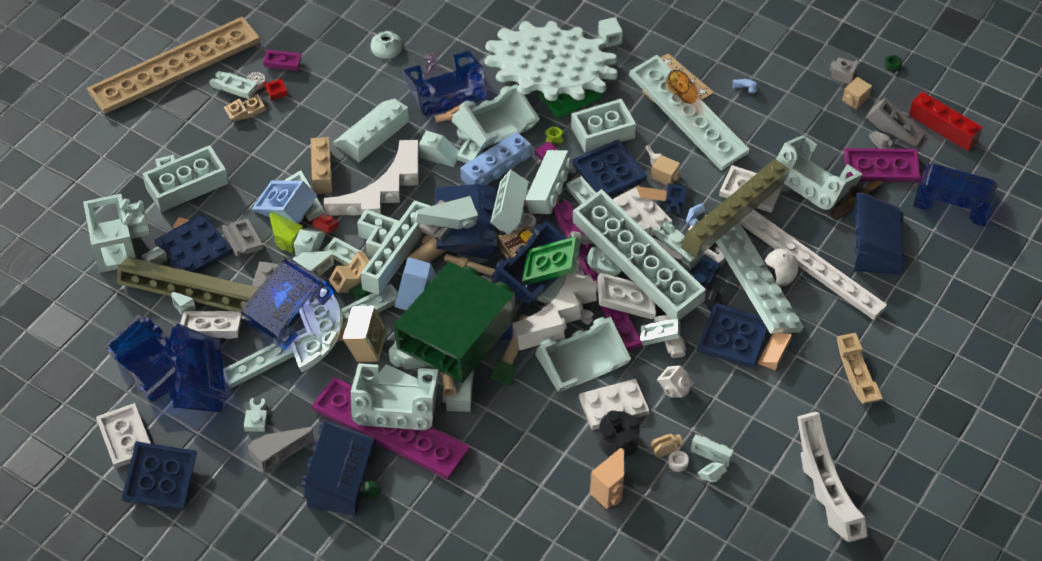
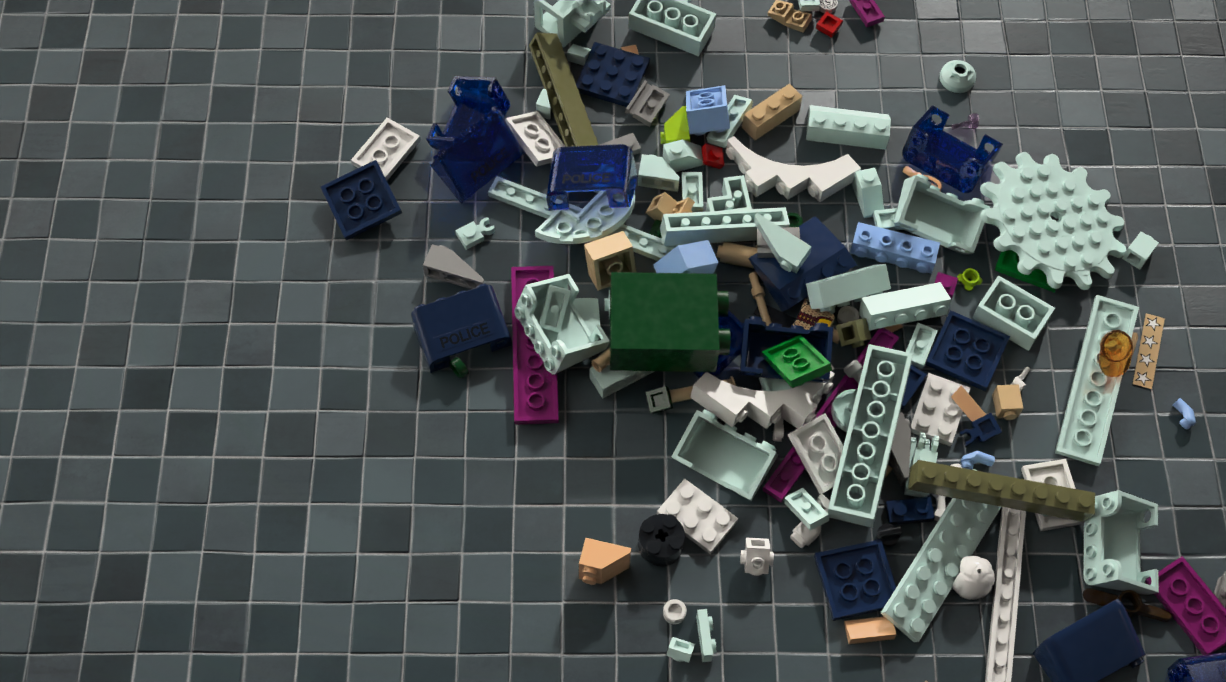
camera: 55 degrees right, 10 degrees up
tan arm [650,434,683,458] -> none
none -> light aqua plate [539,285,571,333]
none -> olive brick [836,318,871,348]

